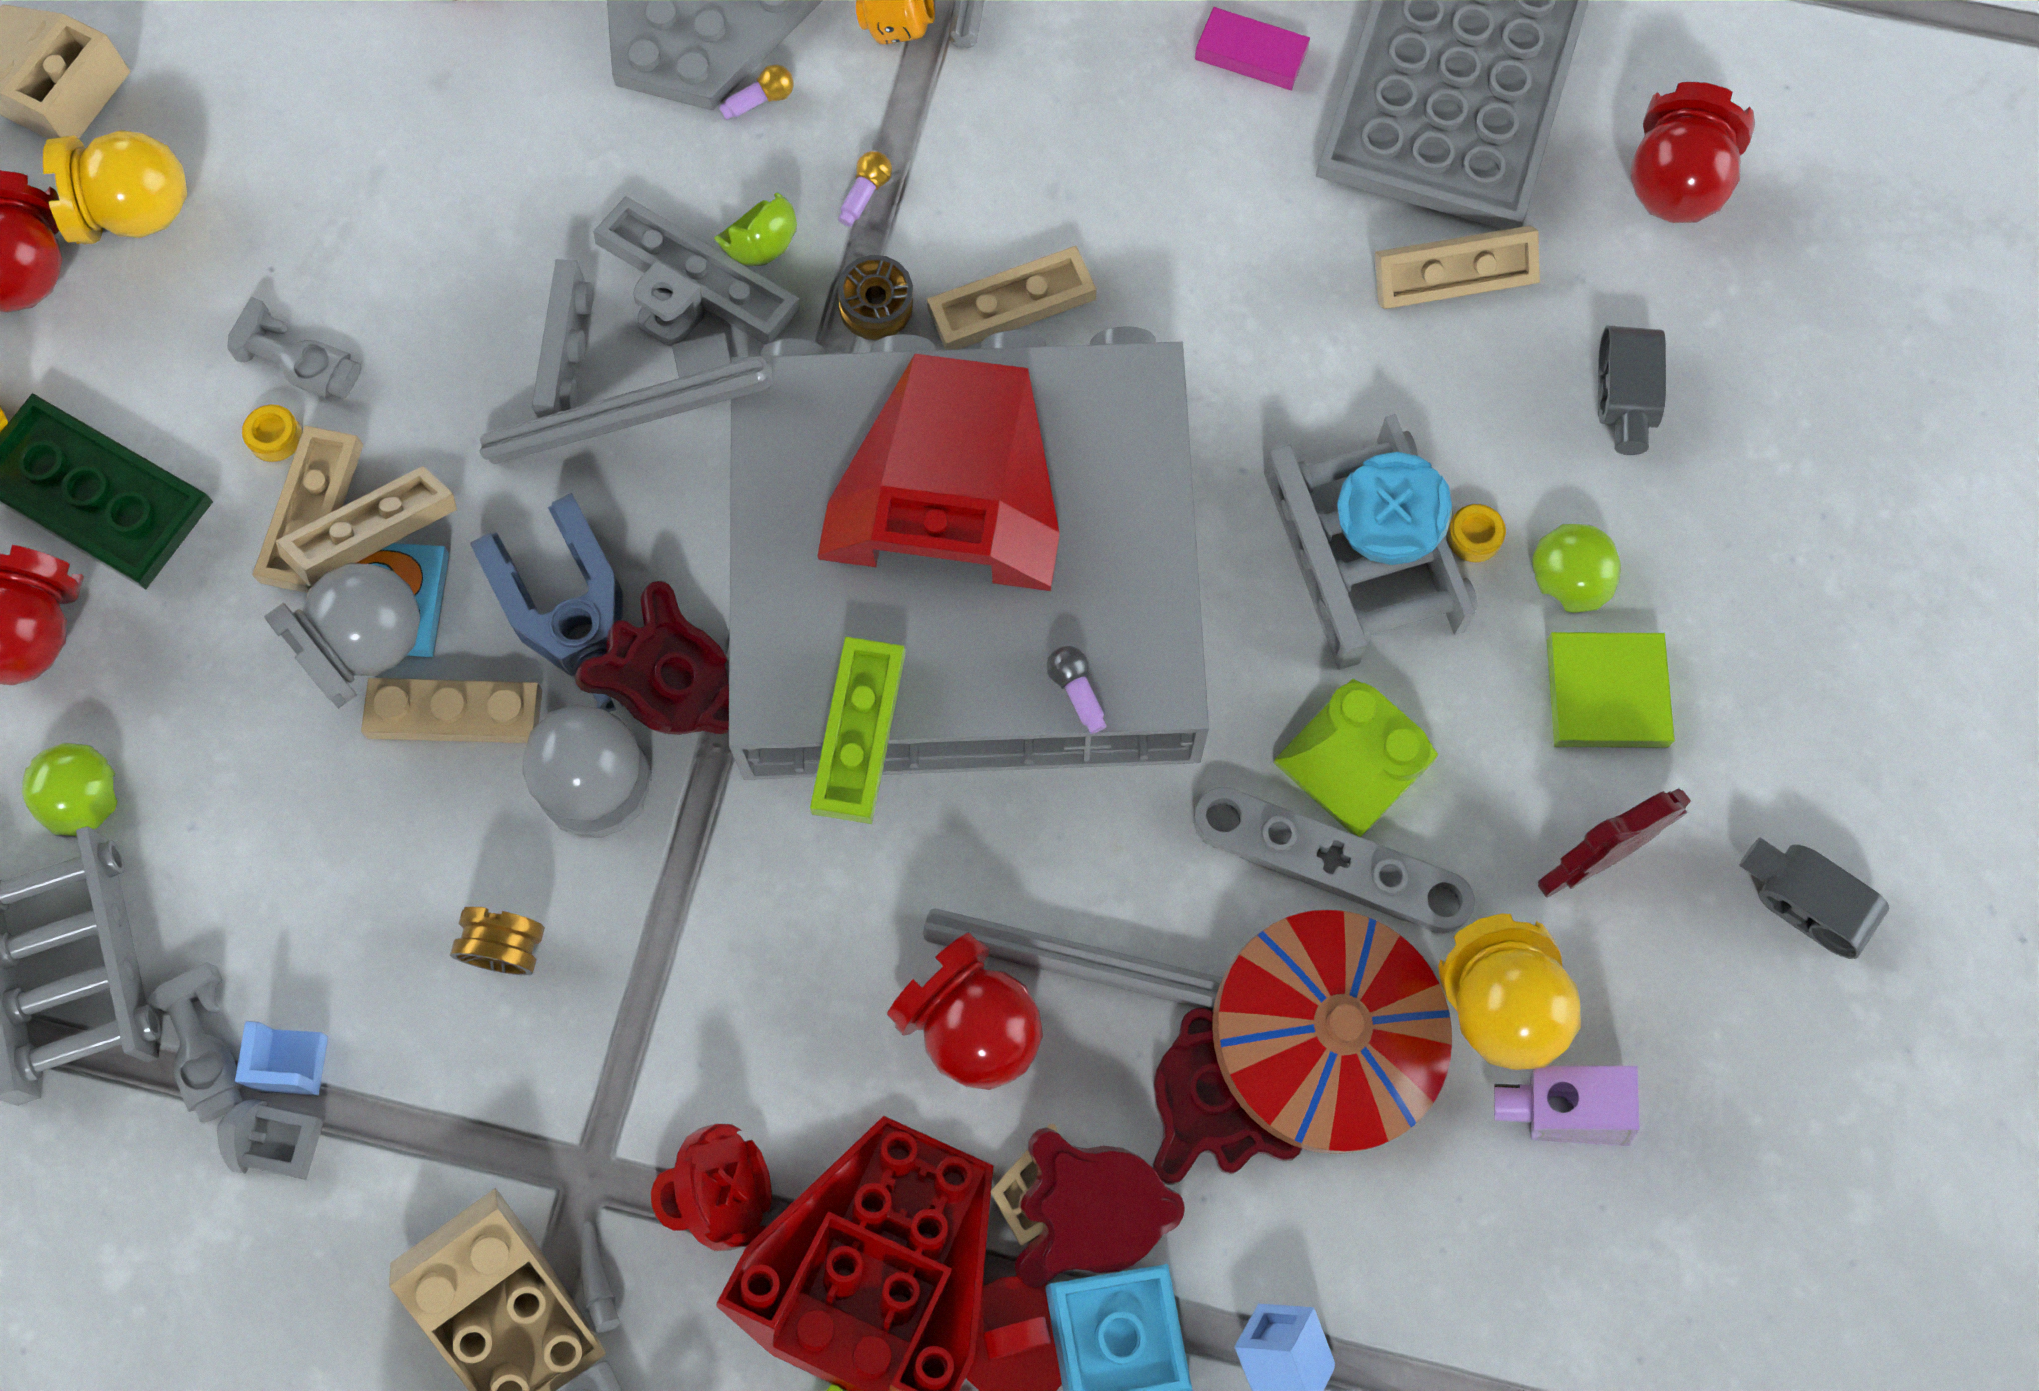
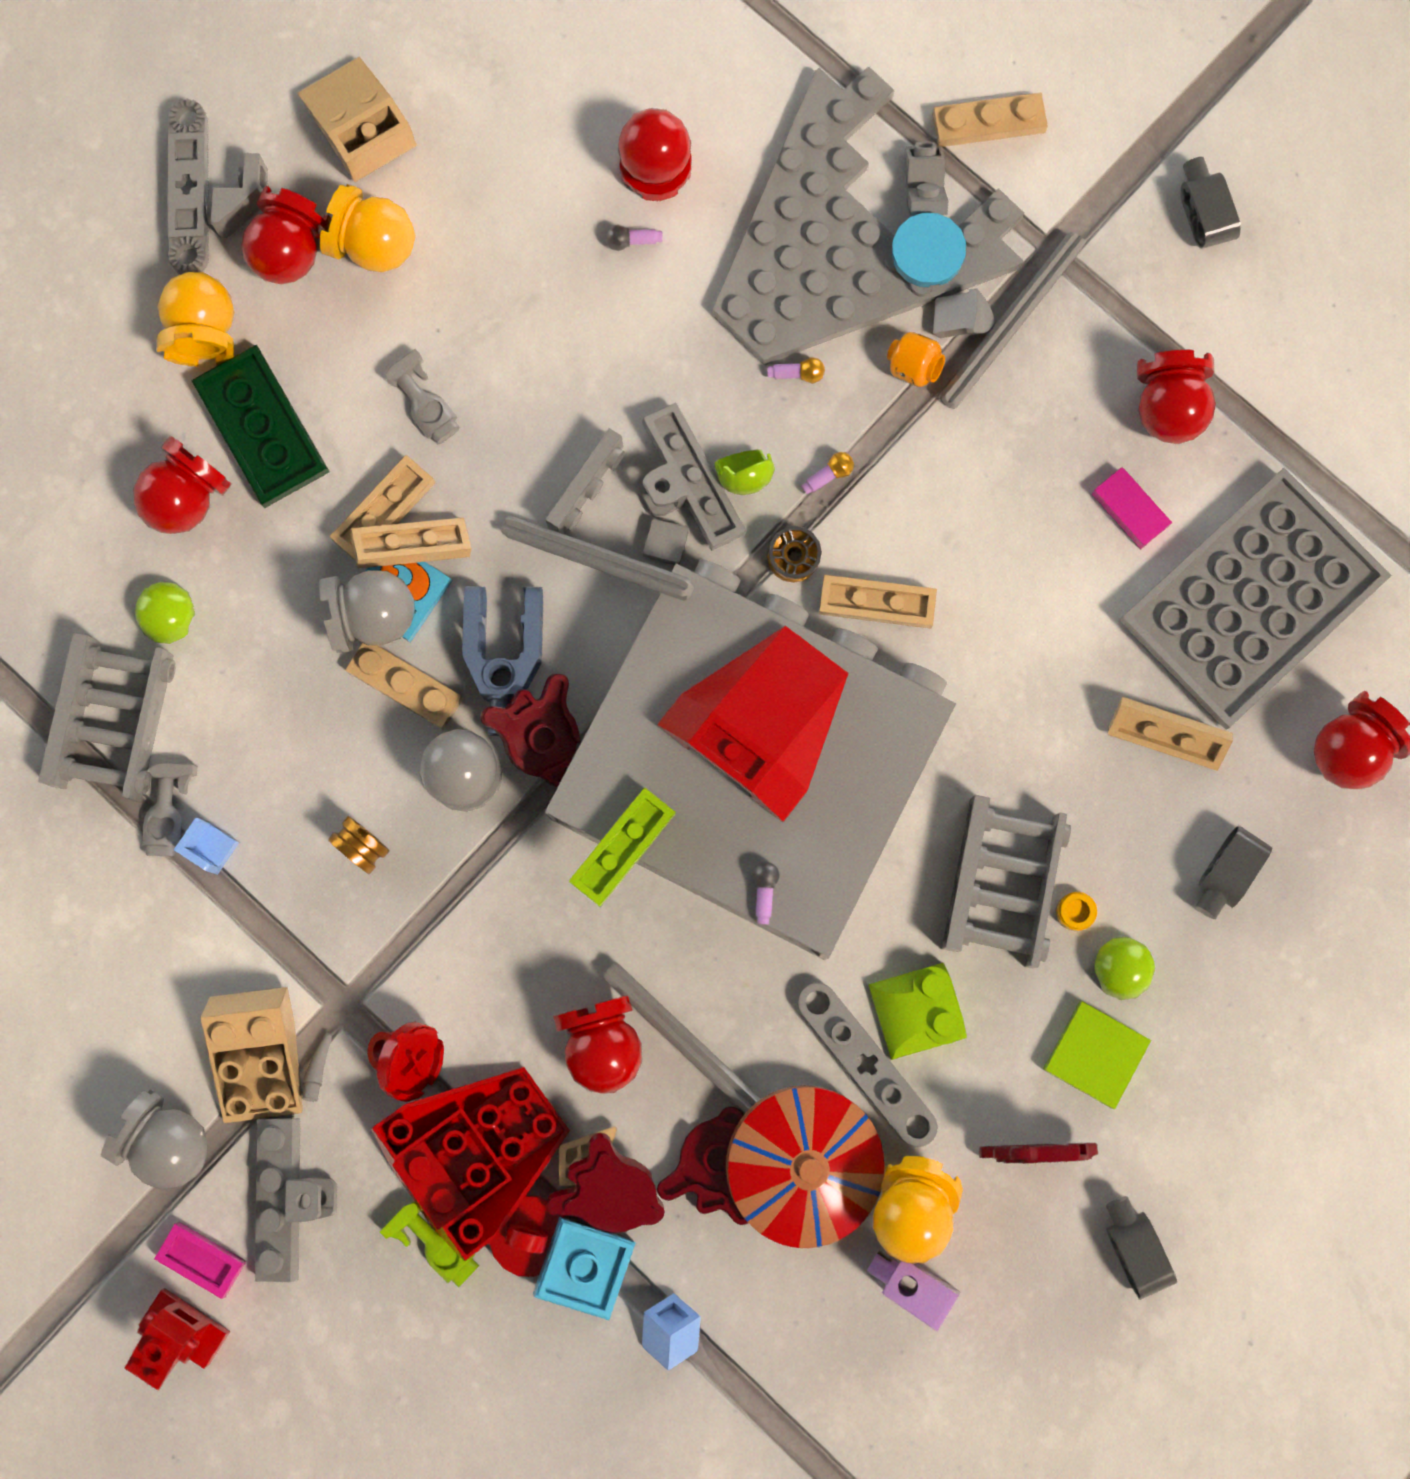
camera: 30 degrees right, 10 degrees up
light grey tile [217,1098,324,1180] -> none
yellow tile [242,404,302,462] -> none
medium azure tile [1337,452,1452,565] -> none
none -> piece [606,225,663,251]

